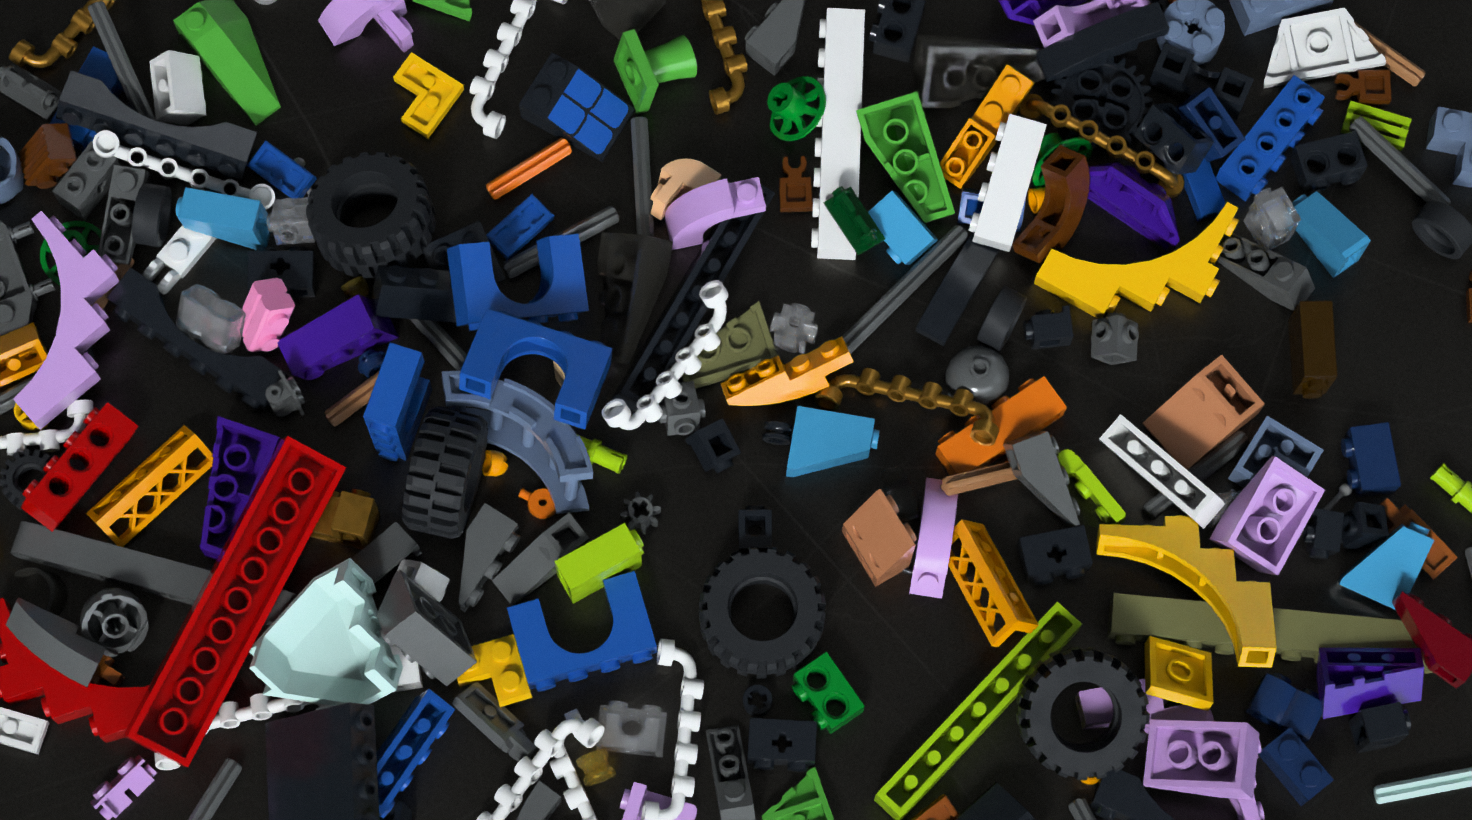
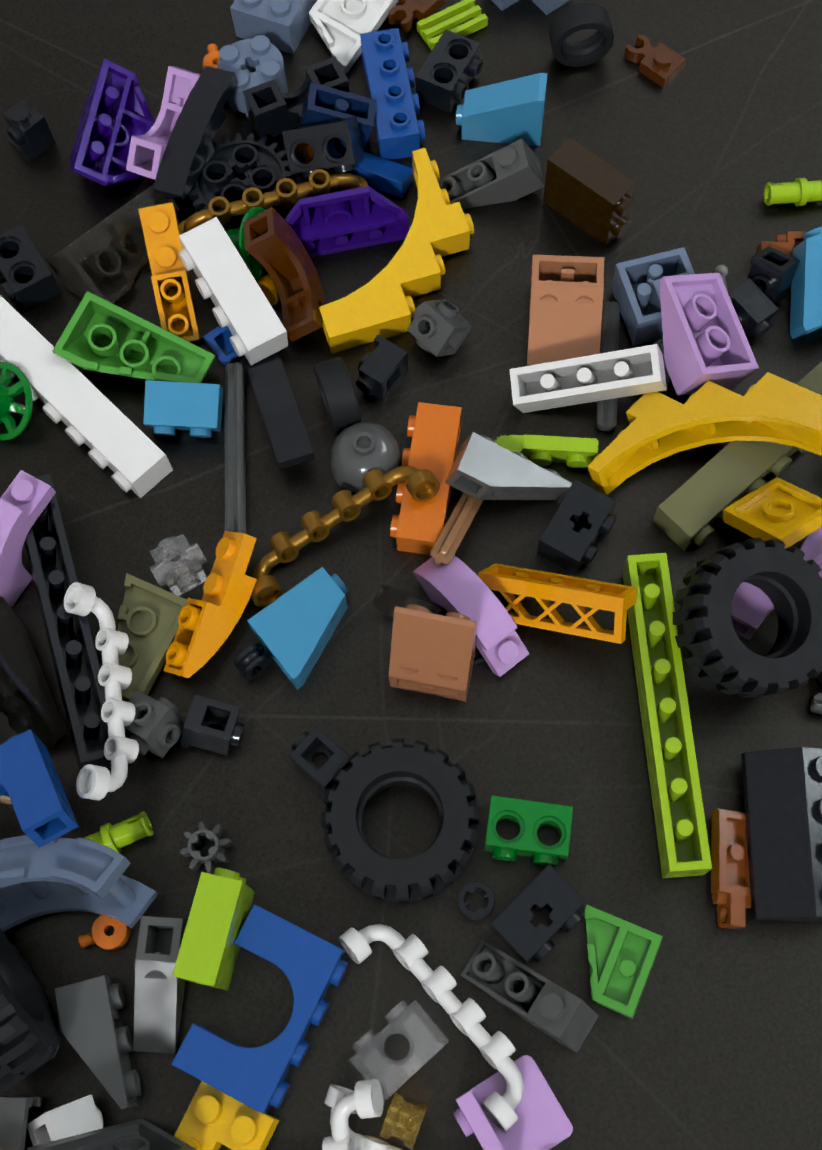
camera: 40 degrees left, 5 degrees down
light orange hinge [482,450,508,477] -> none
reddish brown plate [779,156,812,212] -> none
dark green hinge [823,186,885,255] -> none
clear brick [1244,187,1301,250] -> none
dark blue brick [1341,422,1401,498] -> none
dark grey axle [1349,116,1451,205] -> none

